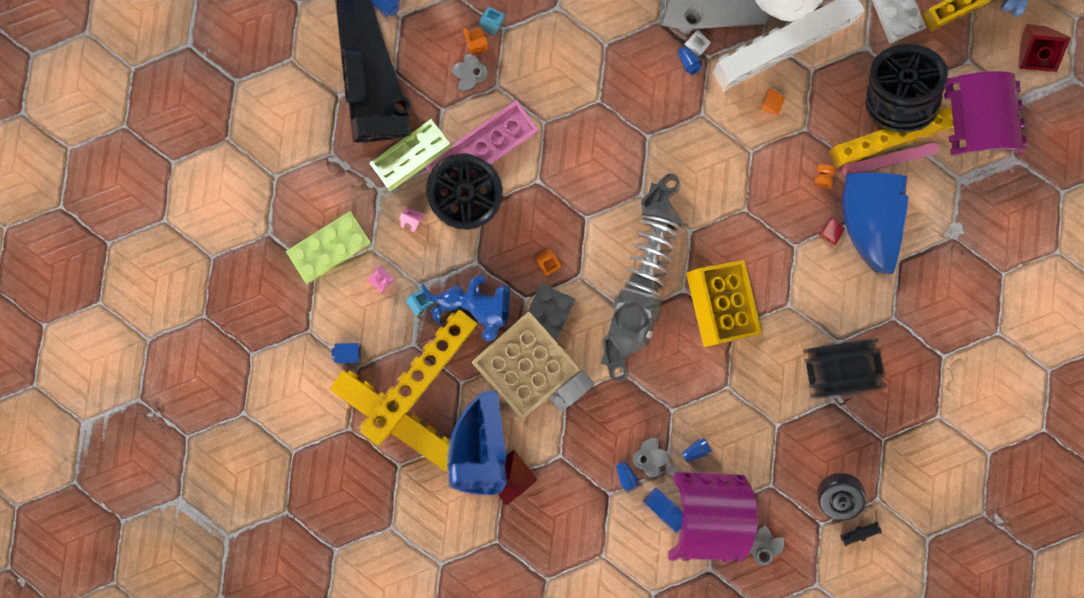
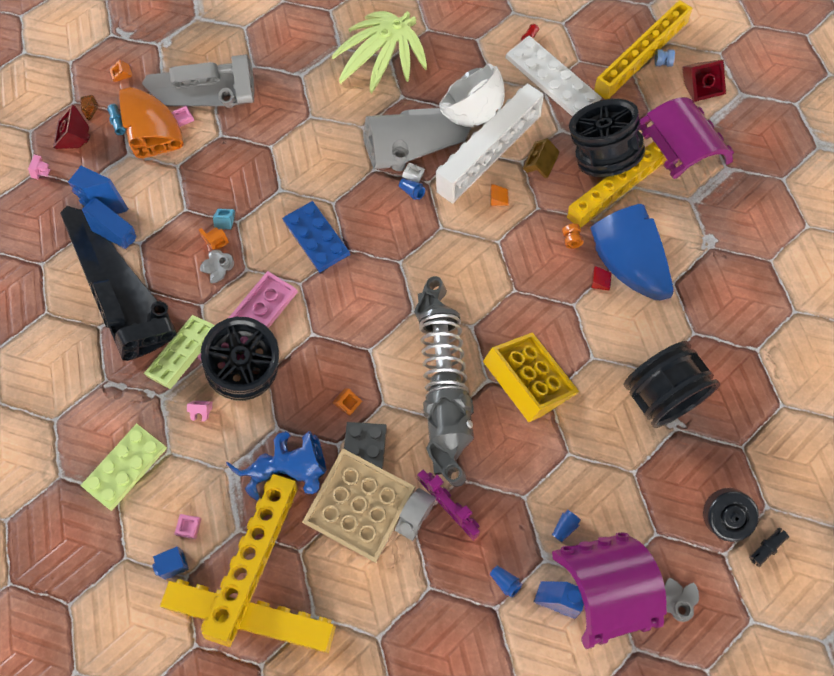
camera: 15 degrees left, 20 degrees down
bright pink tile [367,266,395,293] -> none
medium azure slope [406,289,435,316] -> none
blue panel [447,391,506,495] -> none
dark red slope [498,449,537,506] -> none
light grey plate [633,438,670,477] -> none
bright pink piece [842,143,939,176] -> none
none -> bright pink tile [174,514,201,539]
none -> blue plate [282,201,350,273]
none -> magenta hinge [417,469,480,540]
none -> pearl gold panel [523,138,560,178]

